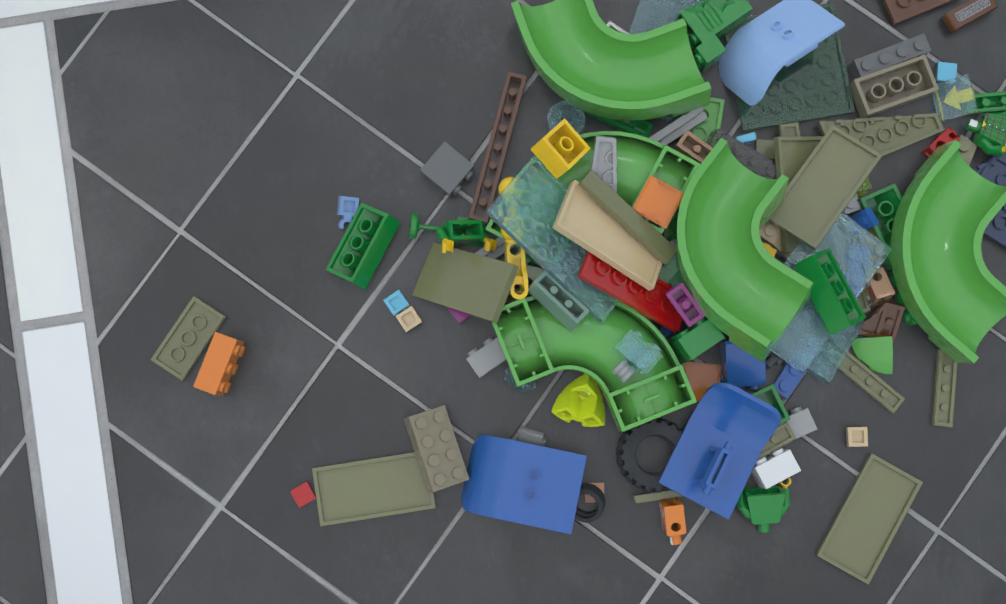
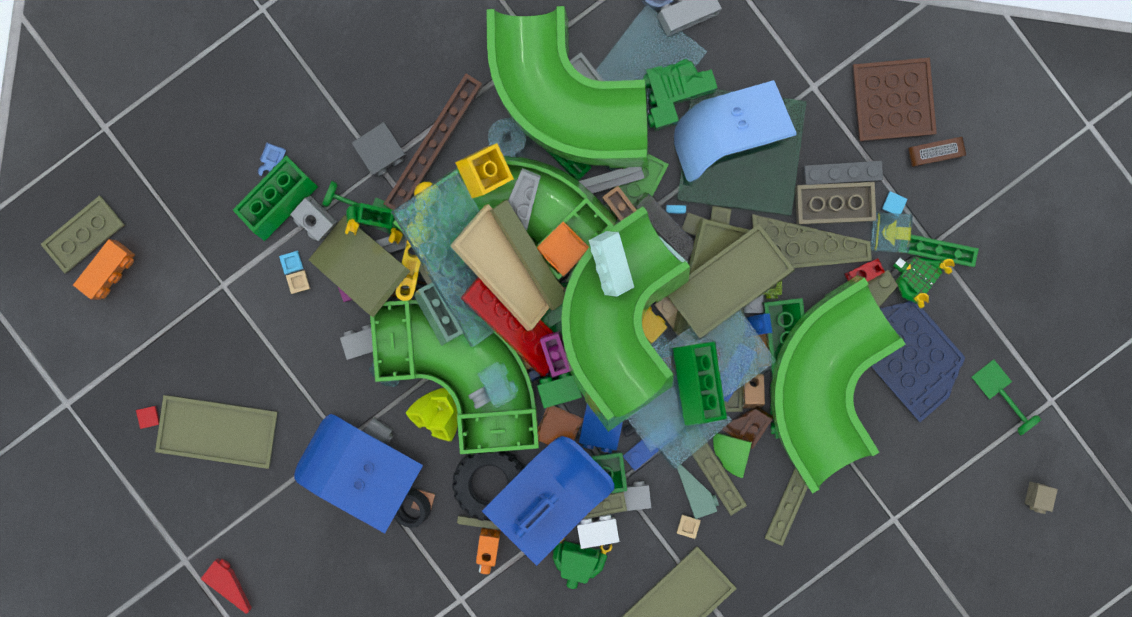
camera: 25 degrees right, 5 degrees up
dark tan brick [404,405,469,493] -> none
none -> light grey brick [290,196,338,241]
none -> light aqua brick [589,231,634,297]
none -> sand green slope [675,462,719,519]

